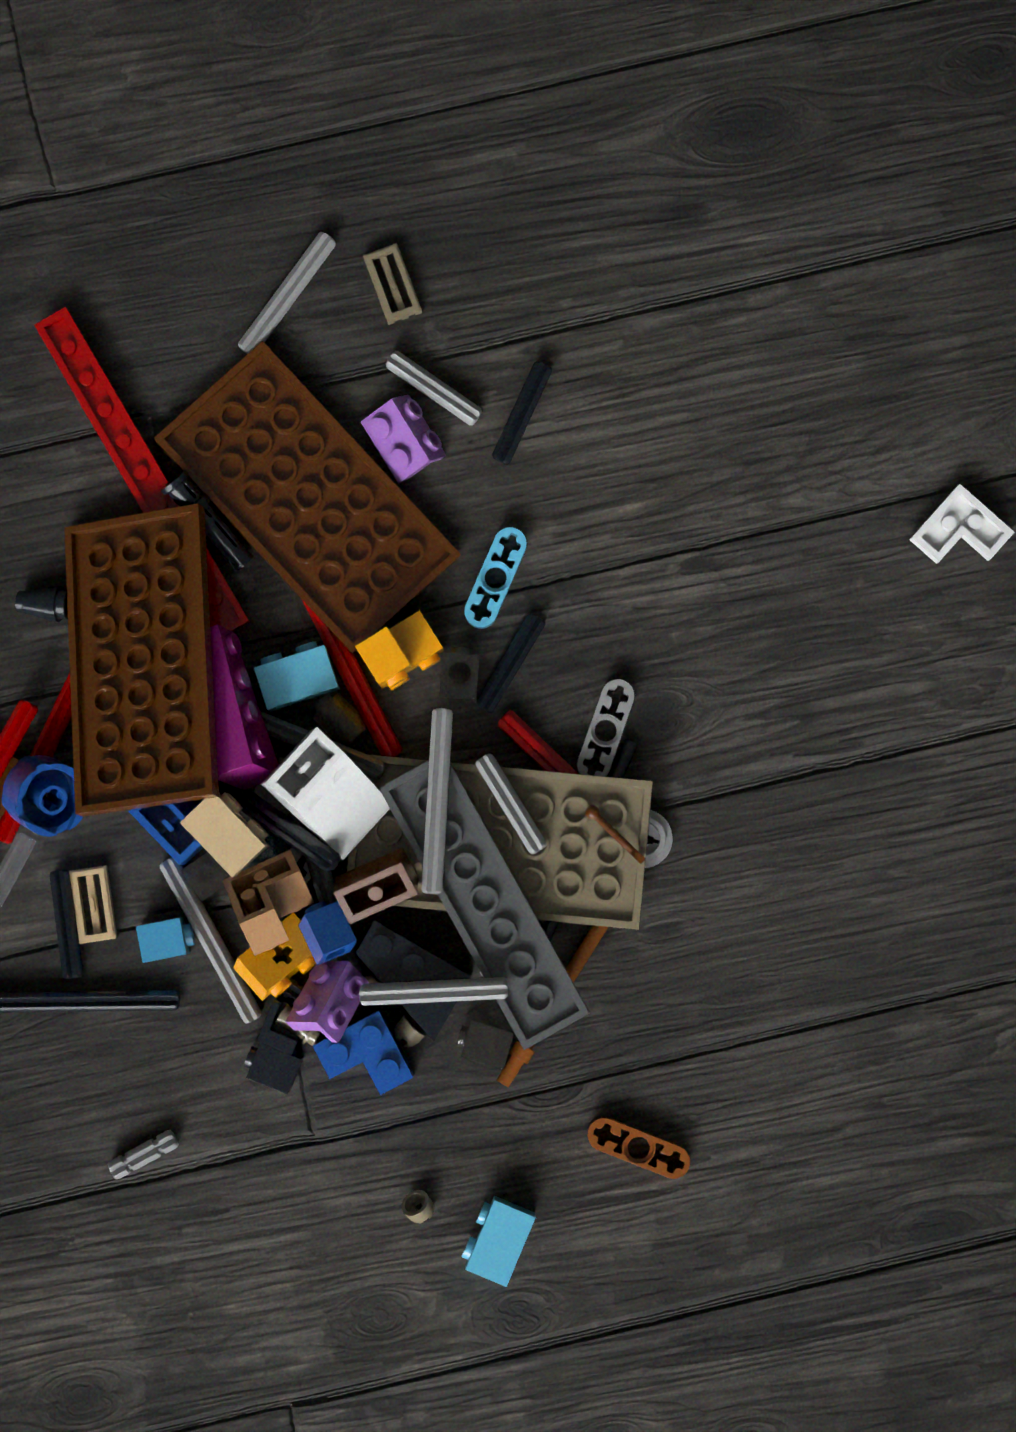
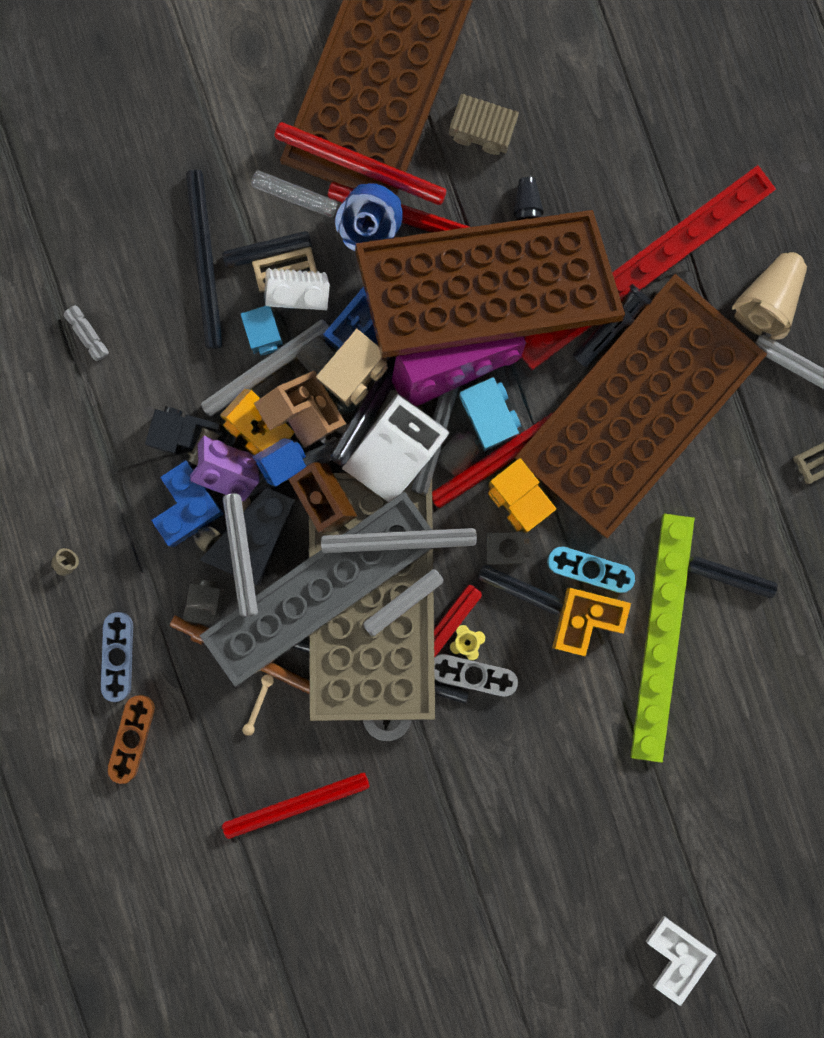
camera: 90 degrees right, 0 degrees up
medium lavender bracket [361,395,446,484] -> none
light grey axle [386,351,482,426] -> none
medium azure brick [462,1196,536,1287] -> none
reddish brown hinge [585,805,646,864] -> none
none -> sand blue beam [101,612,133,702]
none -> red axle [222,773,370,839]
none -> tan hinge [242,674,274,736]
none -> white brick [264,268,330,310]
none -> light yellow plate [450,625,485,660]
none -> light orange brick [552,588,631,656]
none -> lime plate [630,514,695,763]
none -> tan cone [732,252,807,340]

